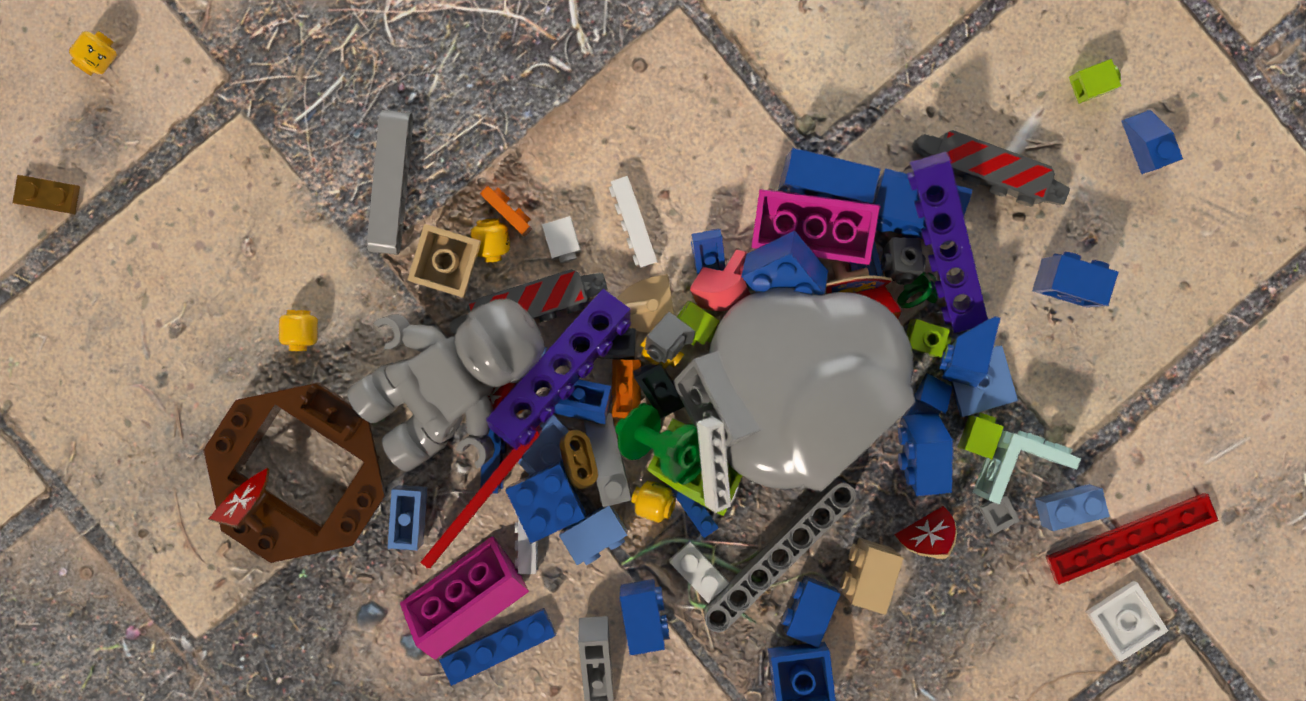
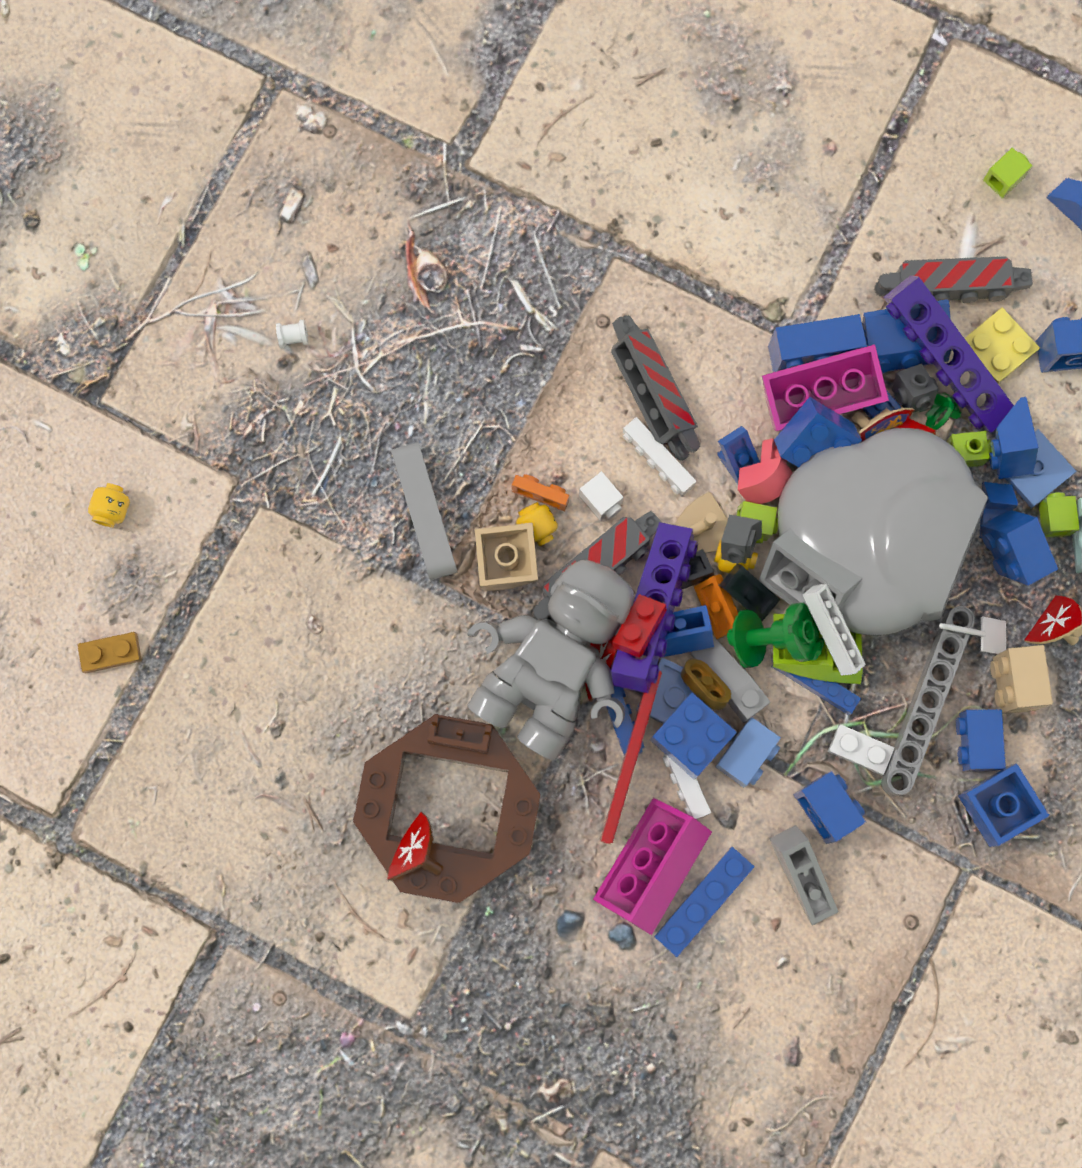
camera: 20 degrees left, 10 degrees down
yellow head [278,310,318,351] -> none
medium blue brick [388,485,427,550] -> none
yellow head [631,480,676,523] -> none
none -> dark grey hinge [611,315,700,461]
none -> red plate [612,594,667,658]
none -> white piece [939,617,1006,654]
none -> light yellow plate [965,307,1040,384]

